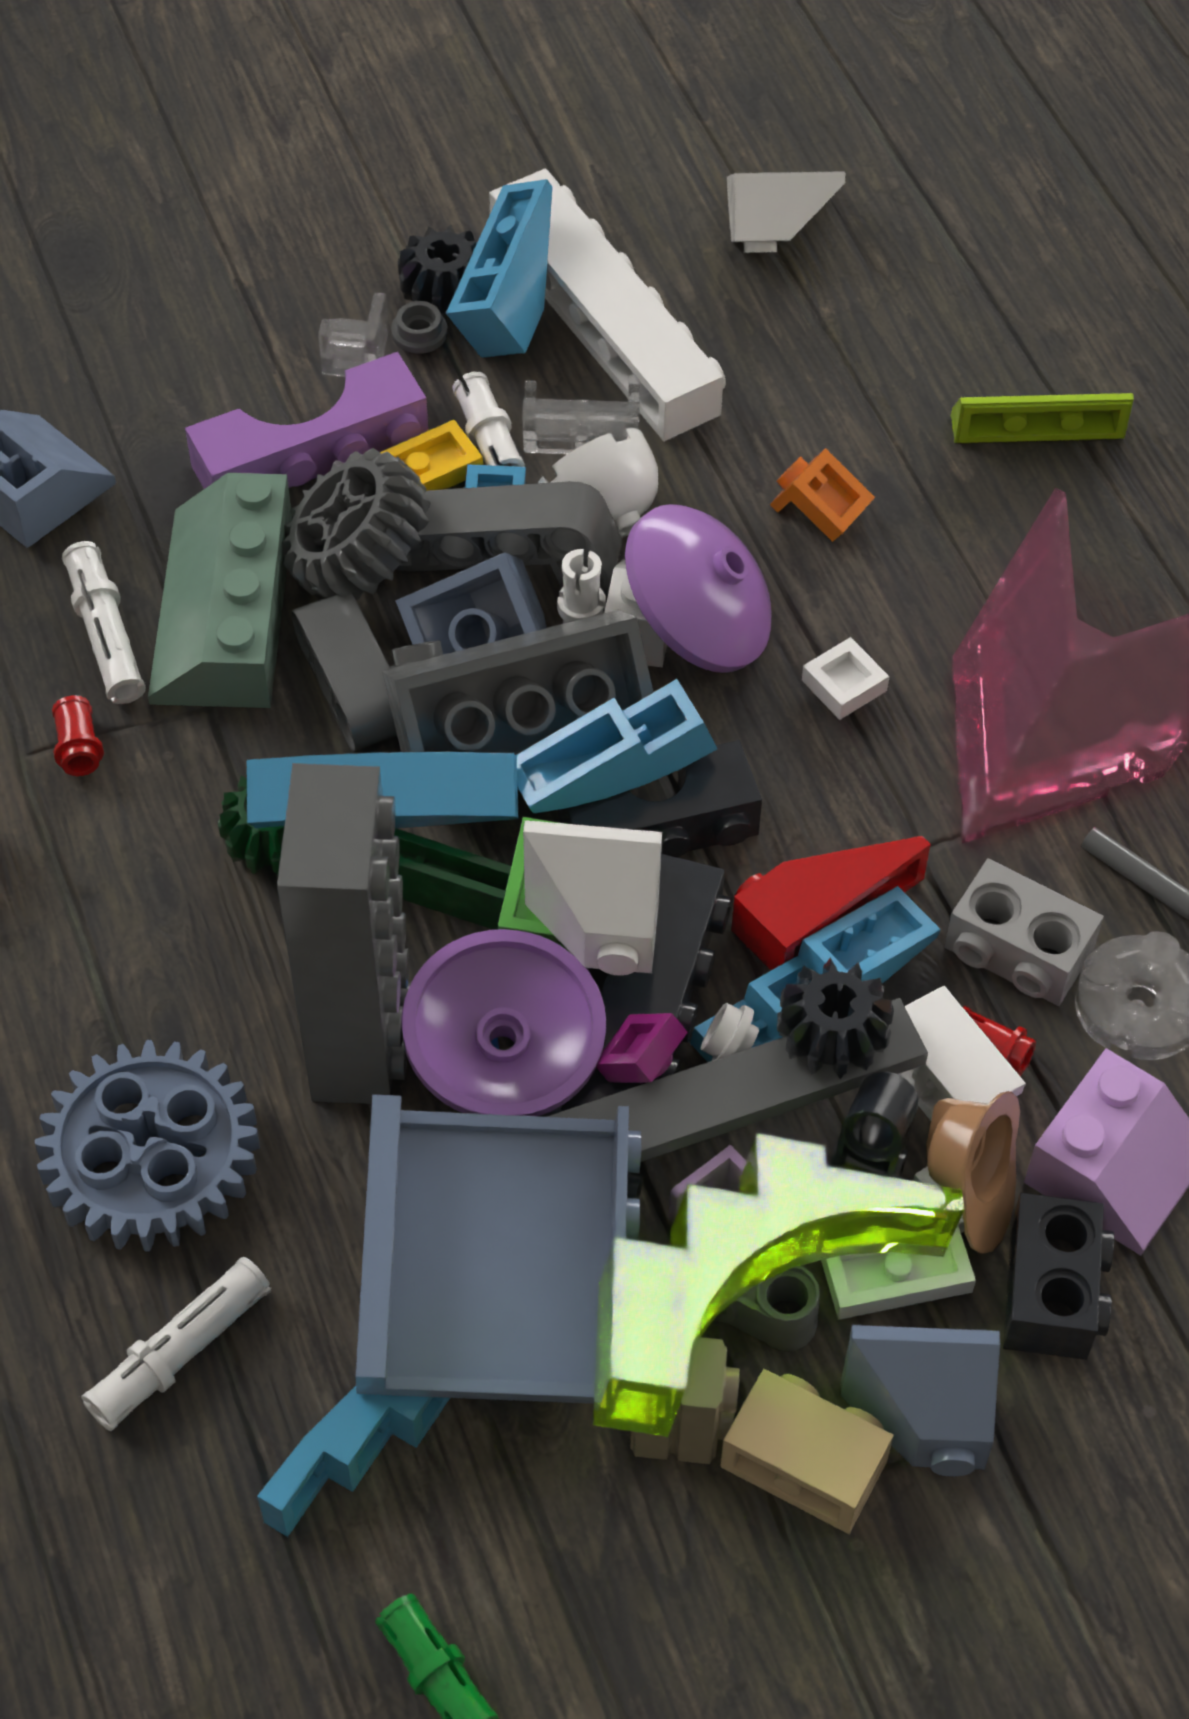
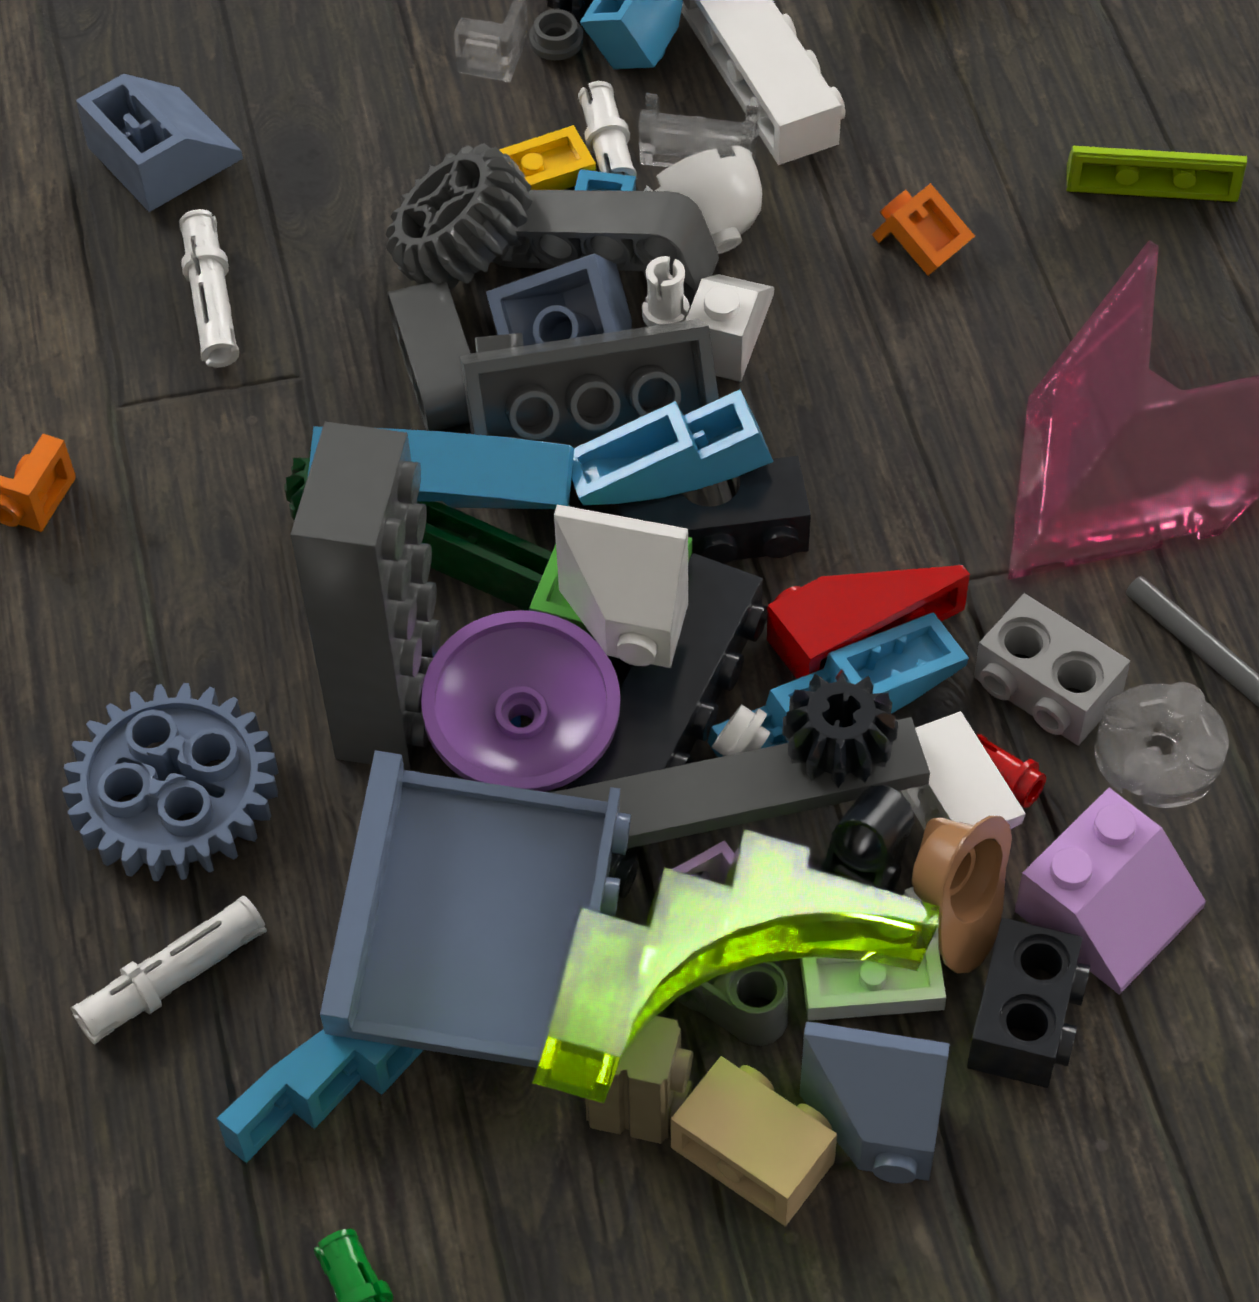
camera: 10 degrees right, 0 degrees up
red pin [52,695,104,776] -> none
sand green slope [148,473,293,708] -> none
medium lavender arch [185,352,428,489] -> none
magenta plate [596,1013,688,1083] -> none
medium lavender dish [625,504,771,673] -> none
white plate [802,637,889,720] -> none

